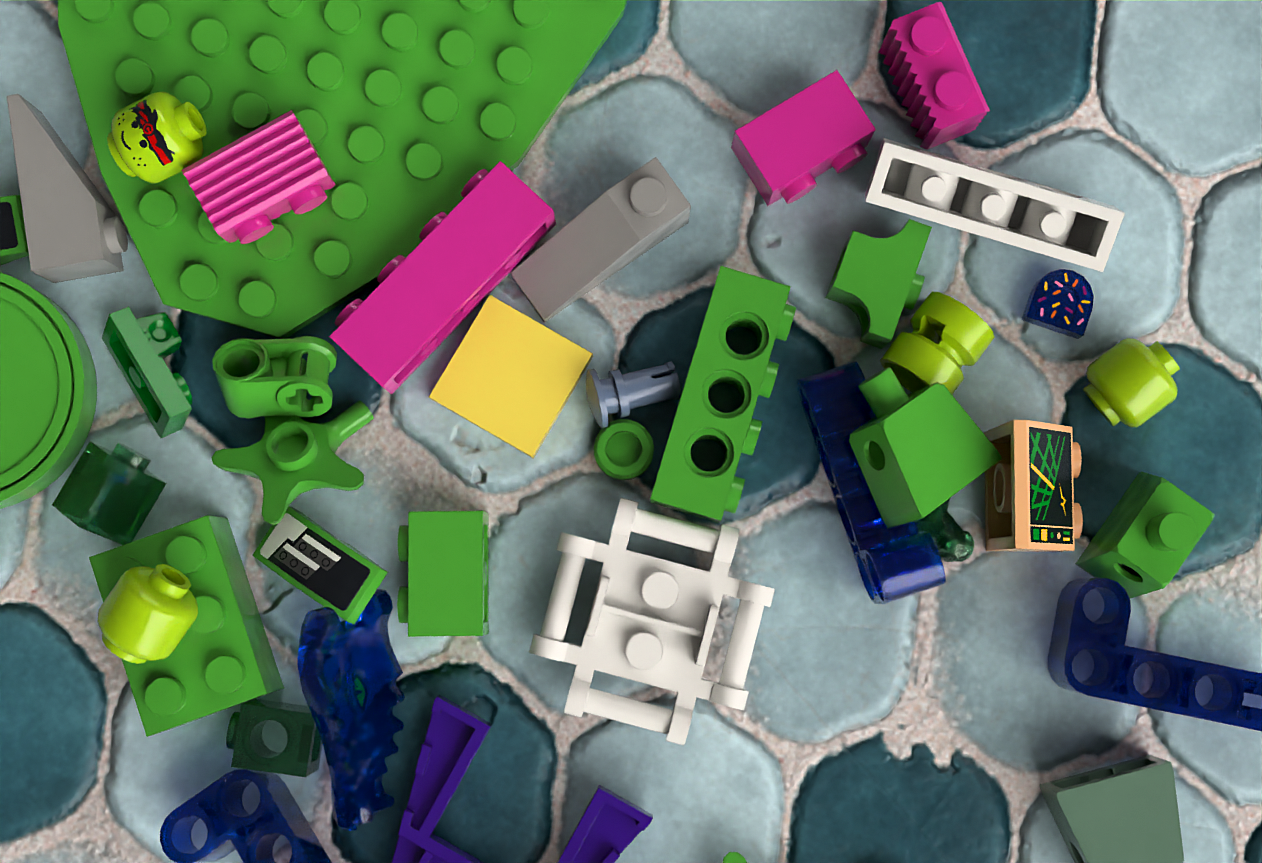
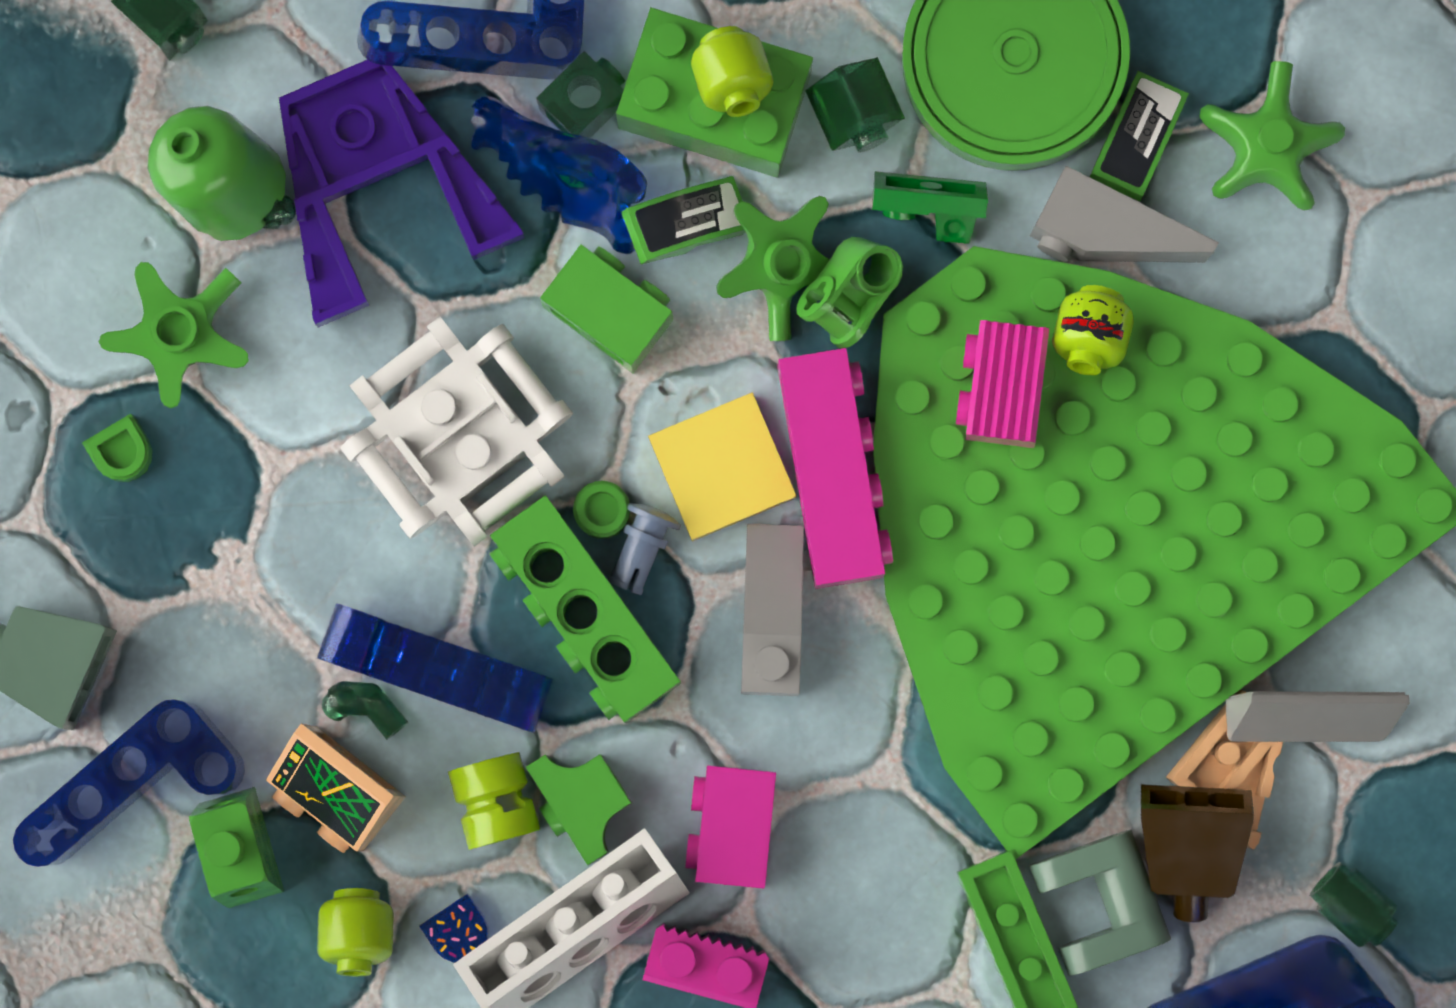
camera: 125 degrees right, 0 degrees up
bright green torso [849,367,1002,528] -> none

